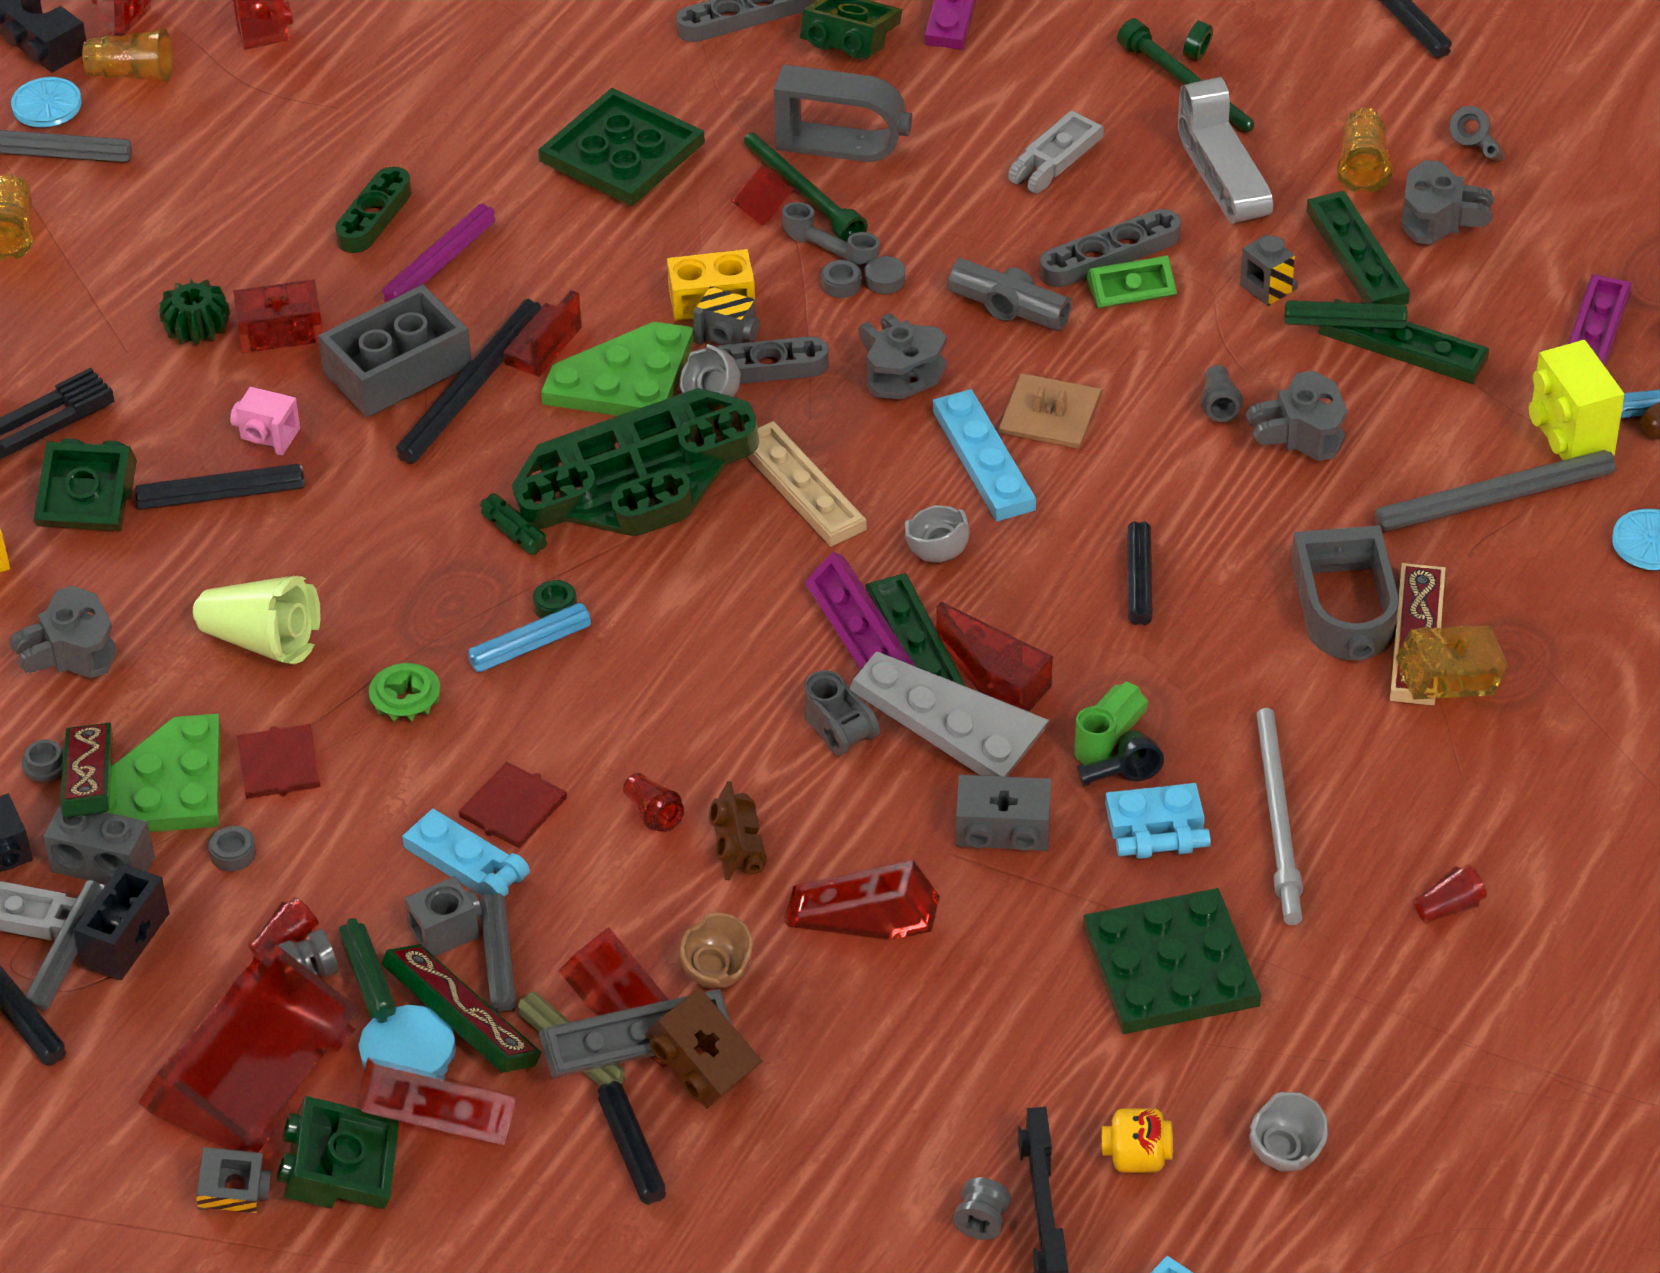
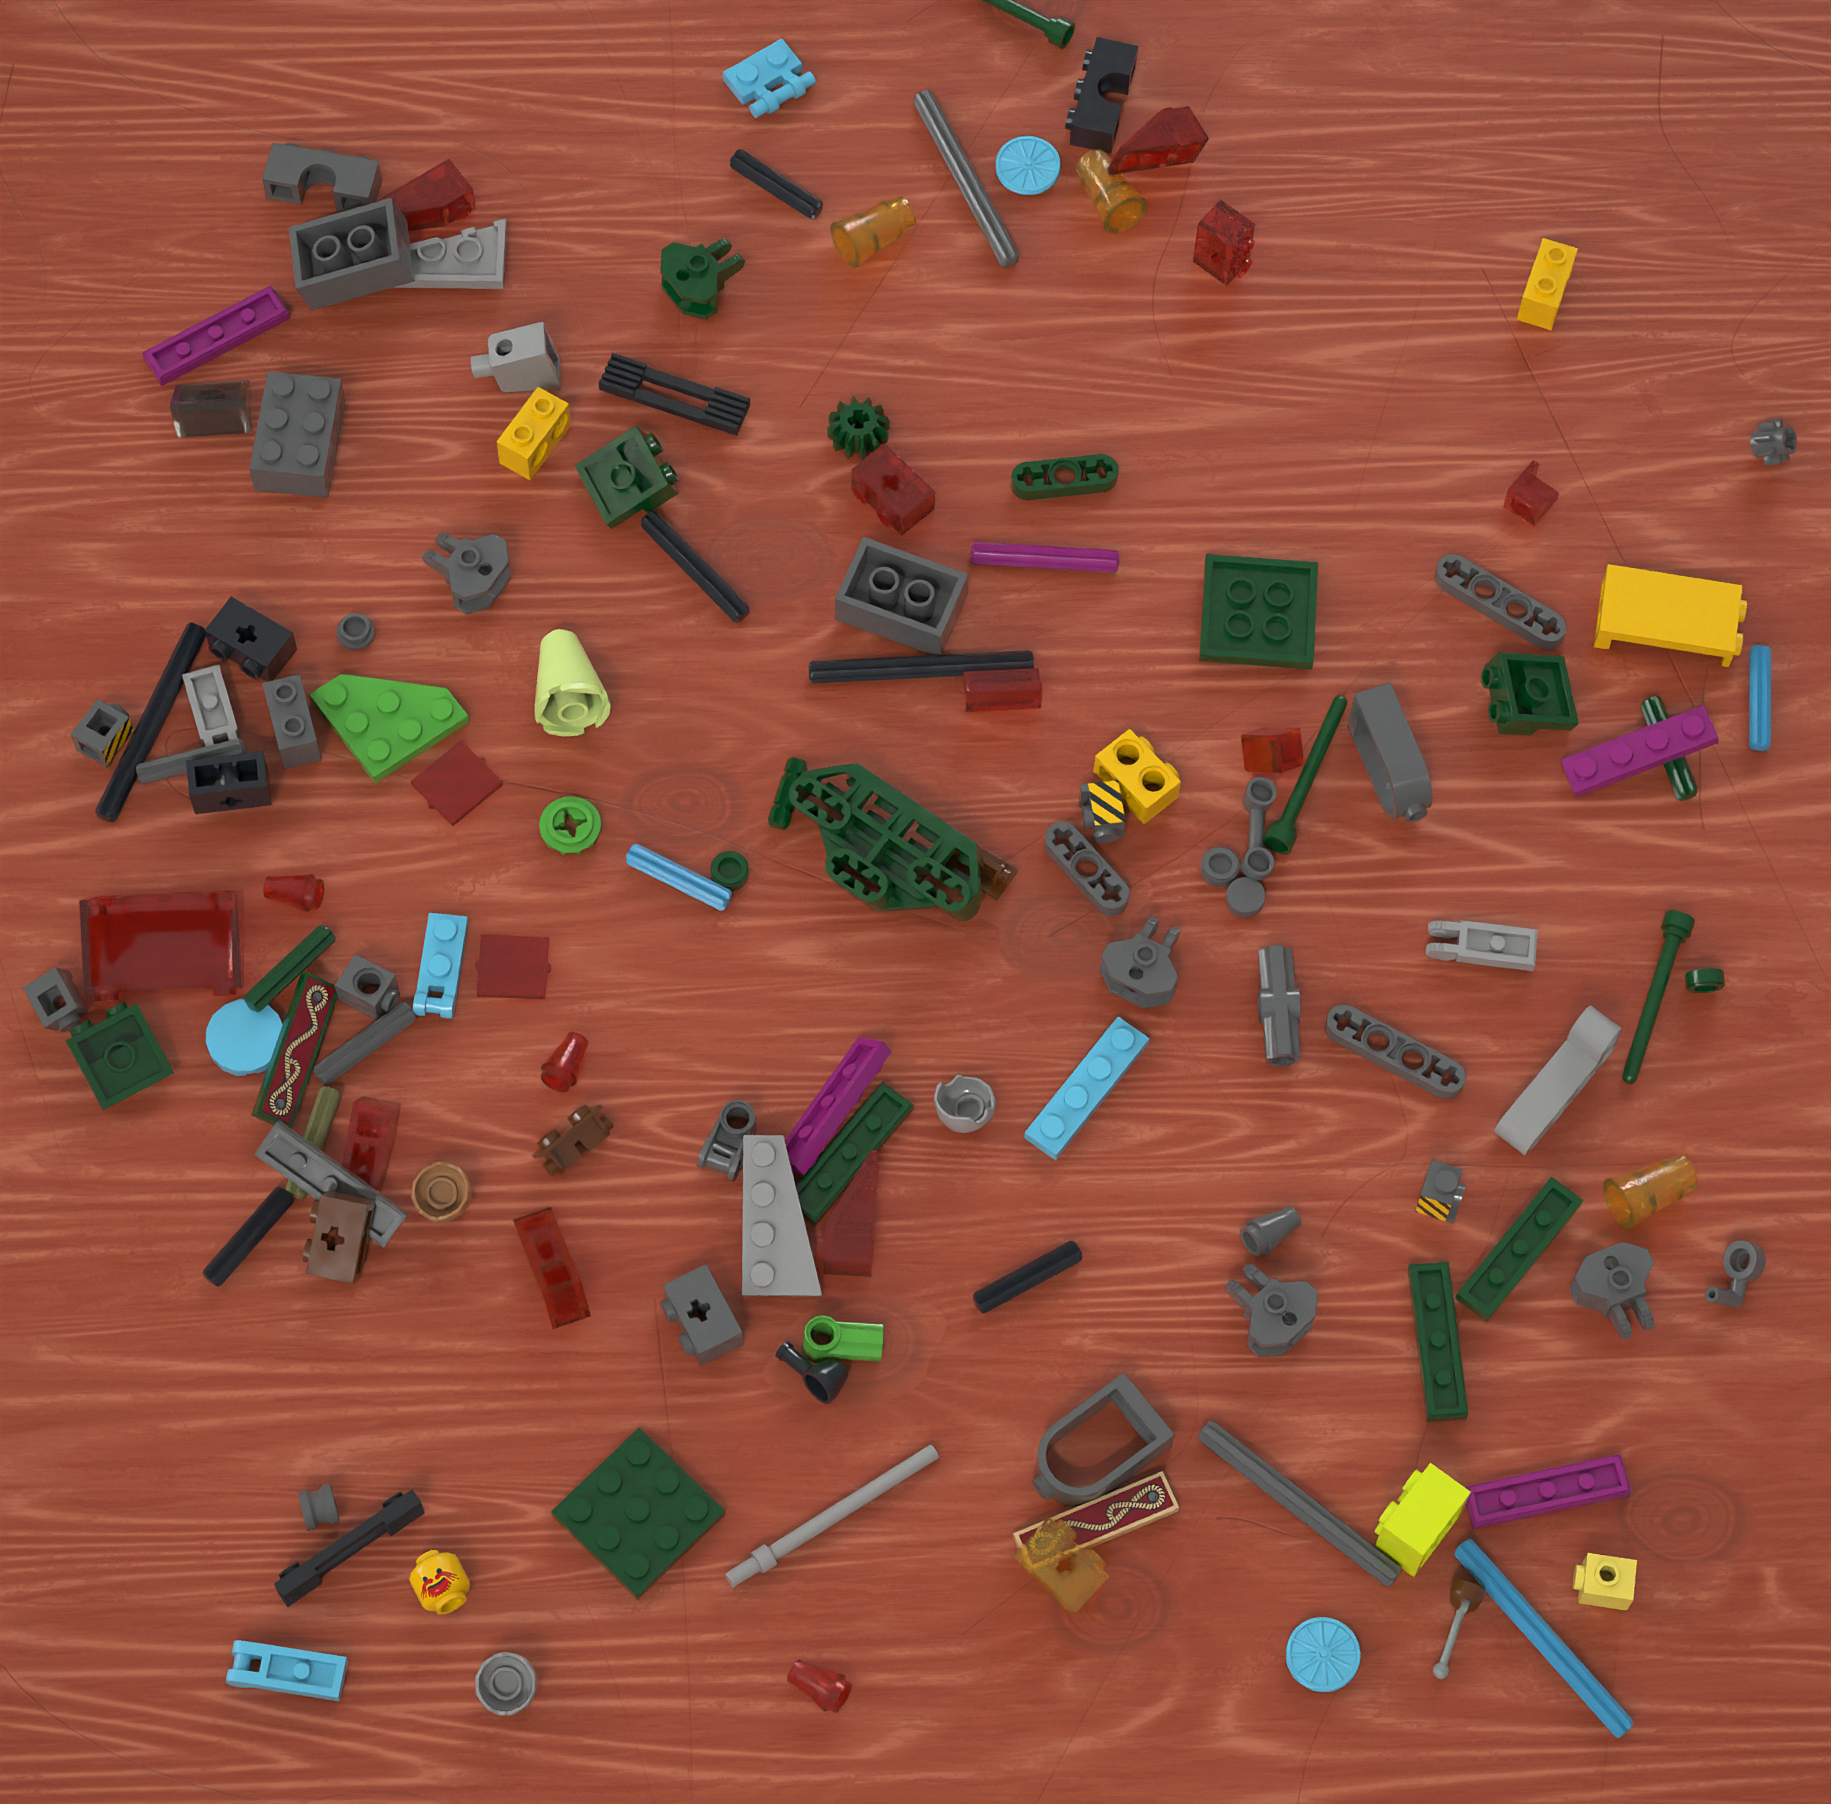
camera: 55 degrees right, 20 degrees up
tile [60,722,113,817] -> none
dark grey tile [208,826,256,871] -> none
bright pink brick [230,387,300,456] -> none
dark grey wheel [276,929,338,989] -> none
clear red slope [356,1057,516,1145] -> none
bright green plate [541,322,694,416] -> none
light grey hair [680,344,741,397] -> none
tan tile [748,421,867,547] -> none
medium nougat piece [999,373,1101,449] -> none
bright green slope [1086,256,1177,309] -> none
medium azure plate [1105,783,1210,859] -> none
dark green axle [1284,300,1408,329] -> none

